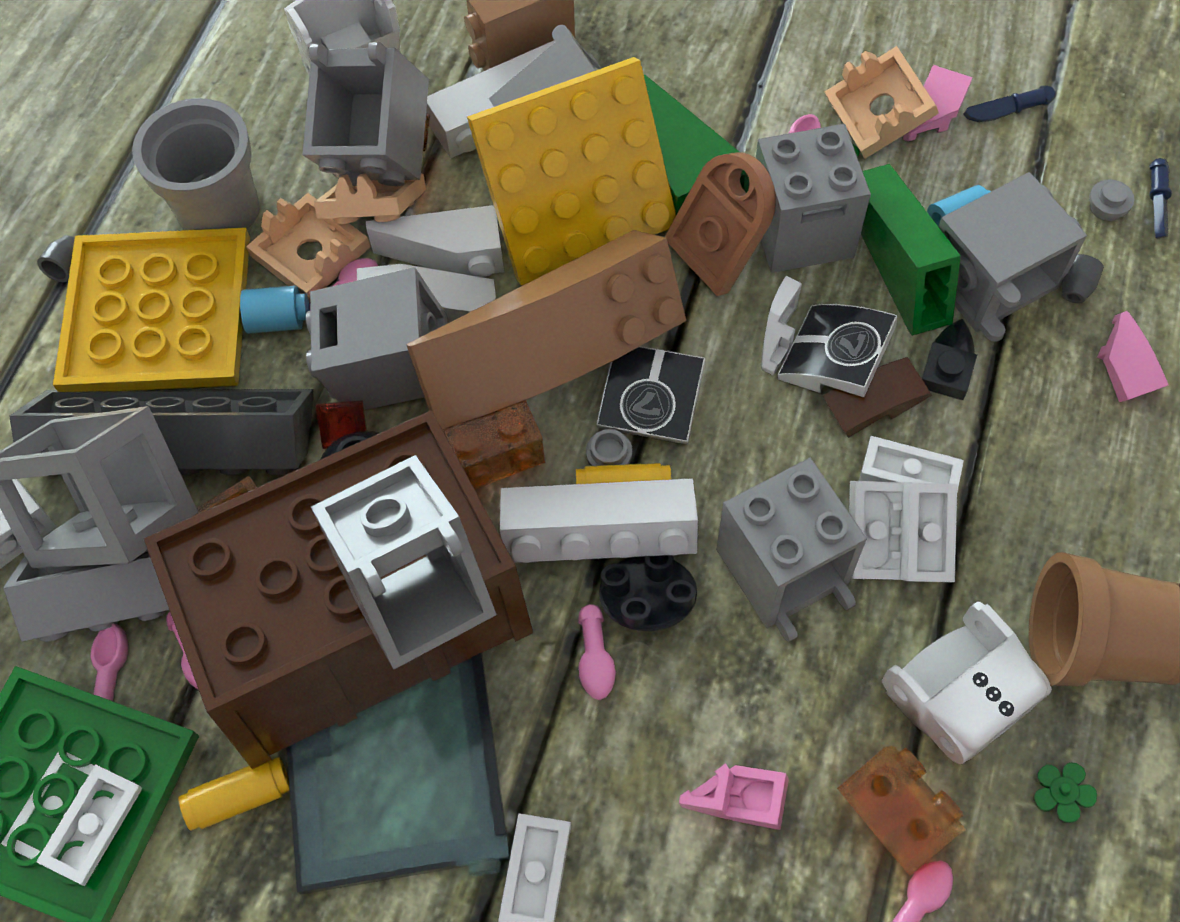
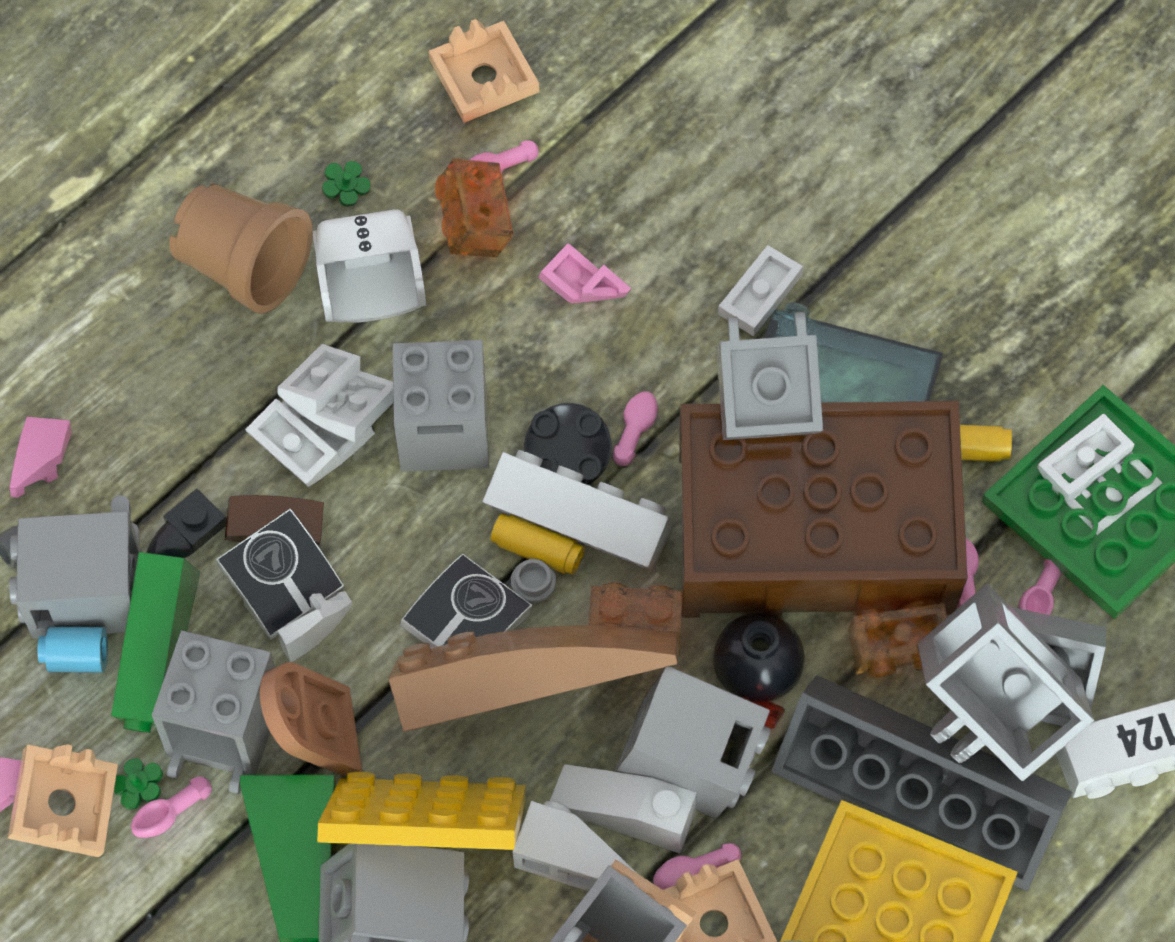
camera: 155 degrees left, 0 degrees up
medium azure brick [240,285,310,334] -> none

